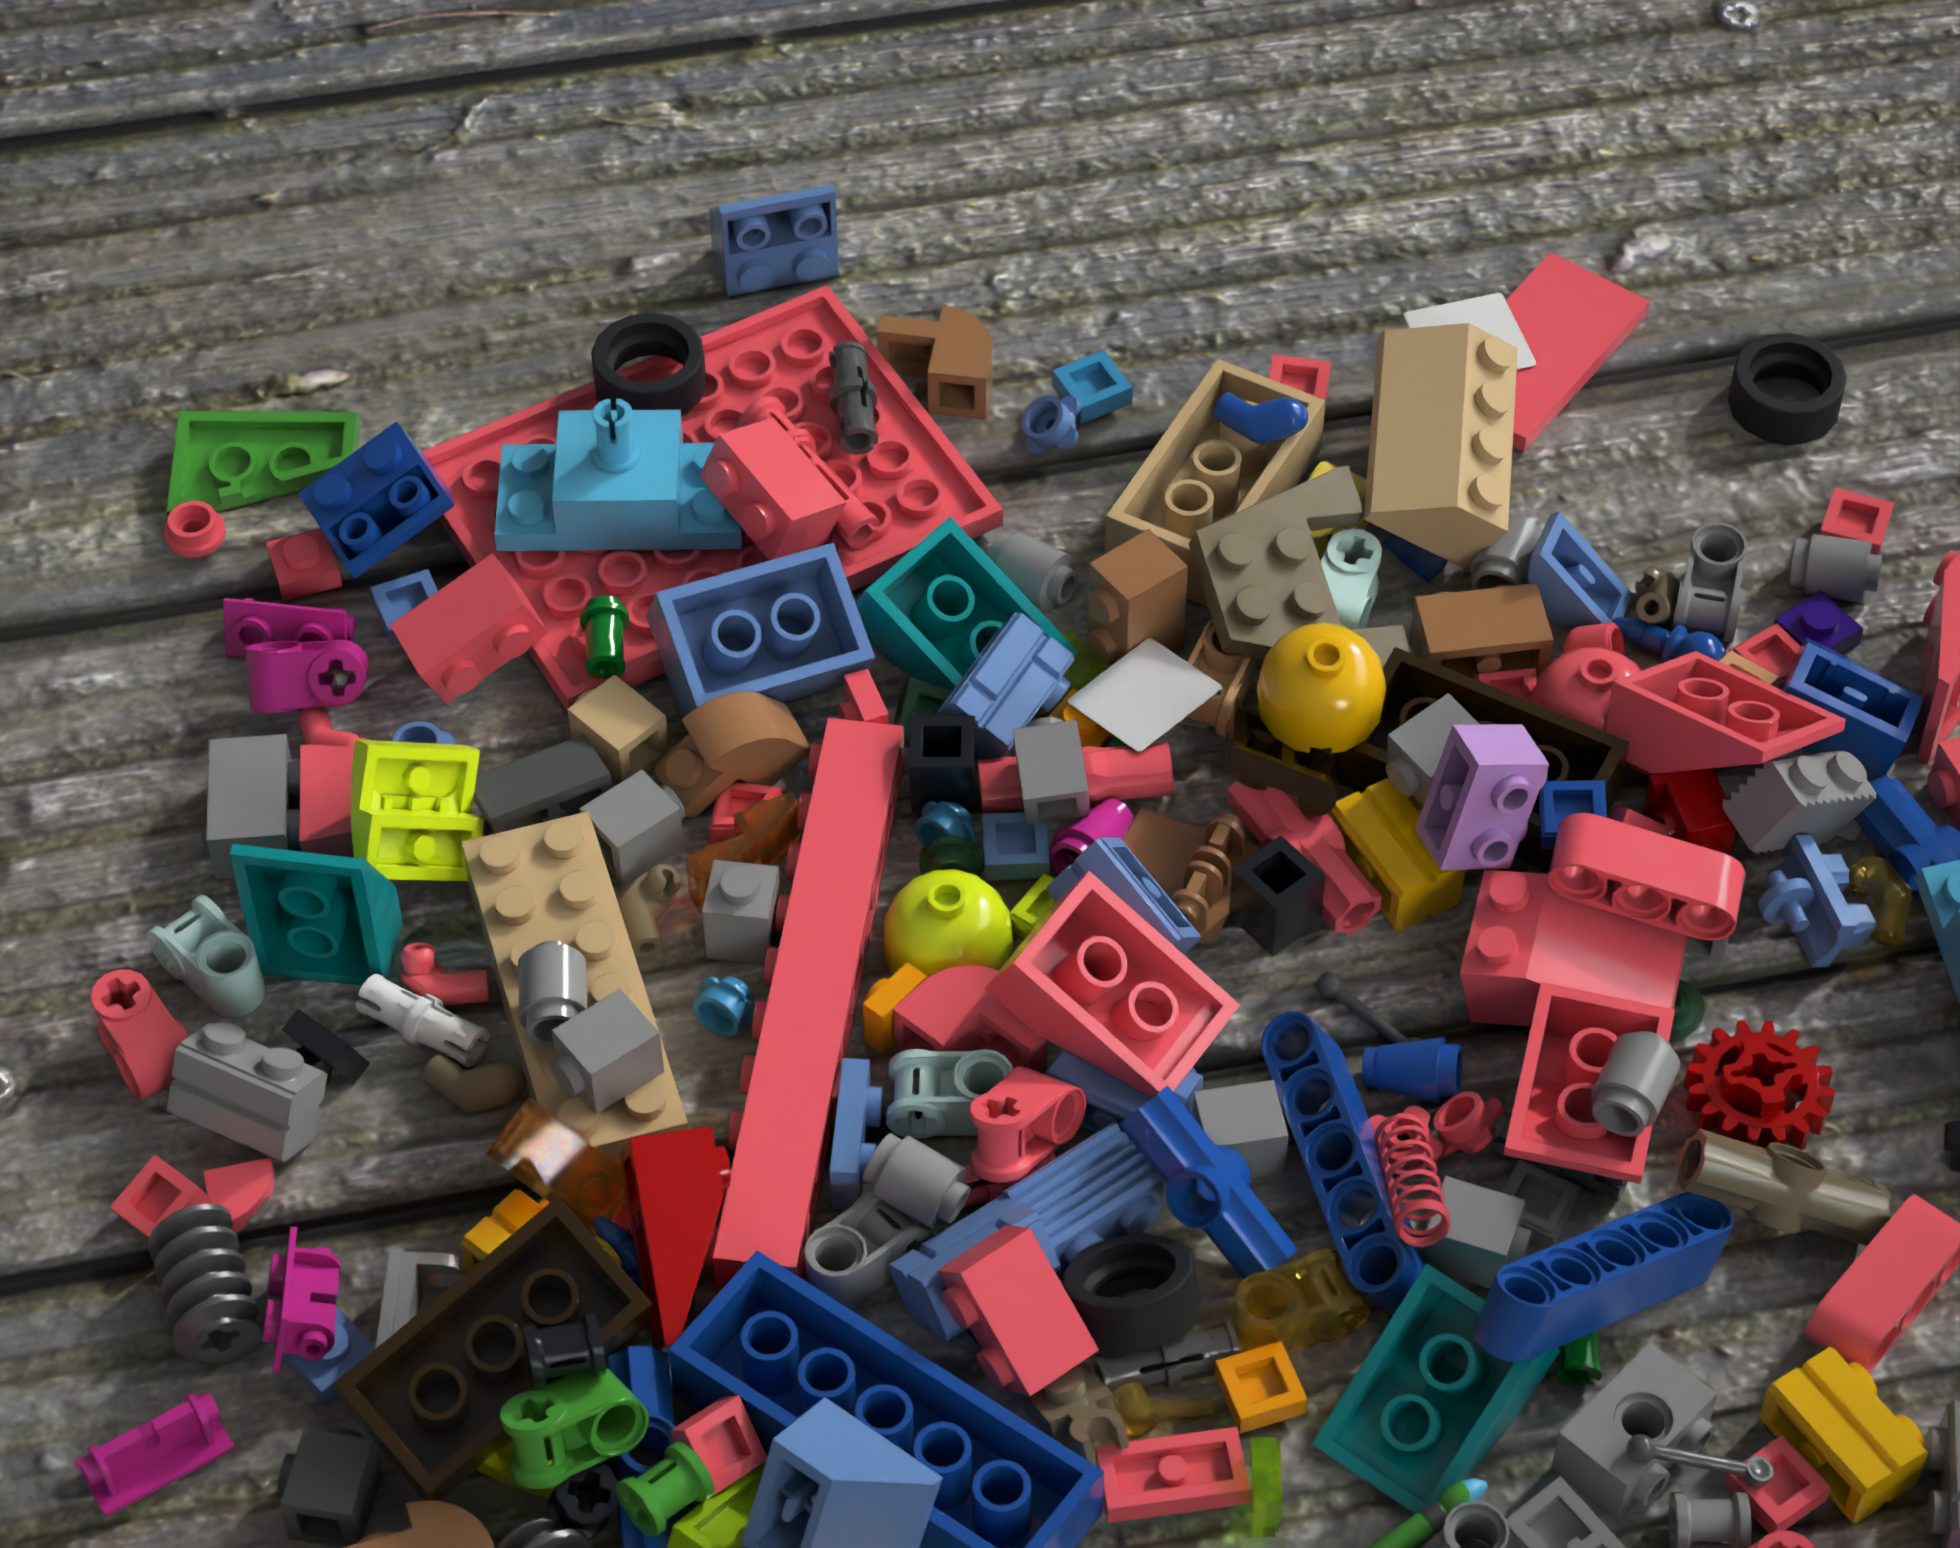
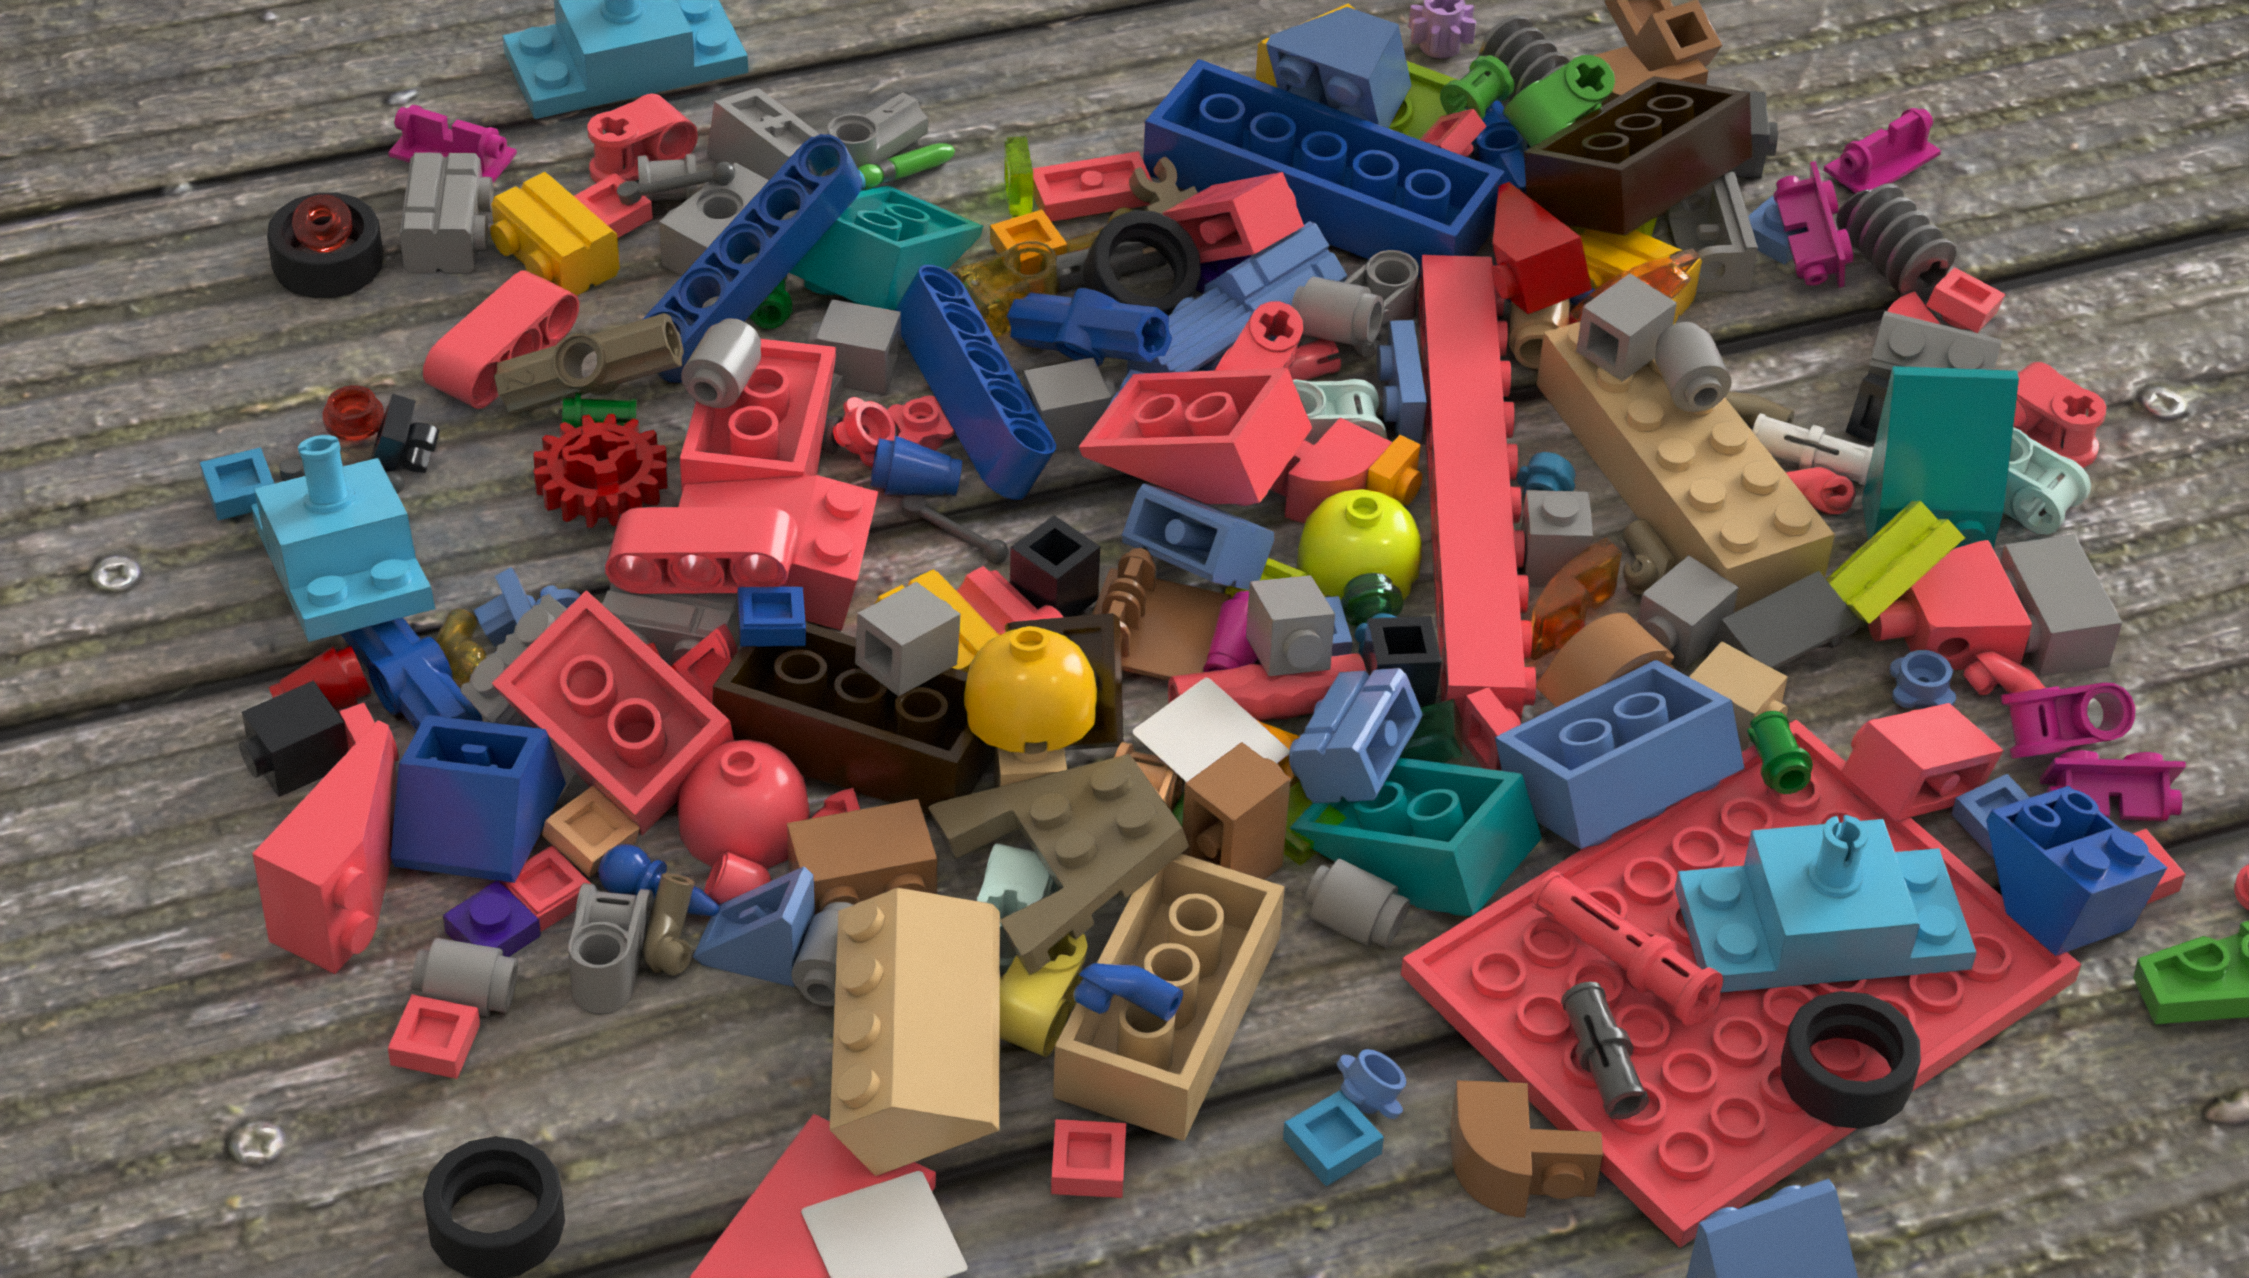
camera: 170 degrees right, 5 degrees down
black bush [522,1310,607,1389] -> none
coral brick [699,417,846,560] -> none
coral piece [1374,1114,1451,1248] -> none
lavender brick [1415,724,1549,870] -> none

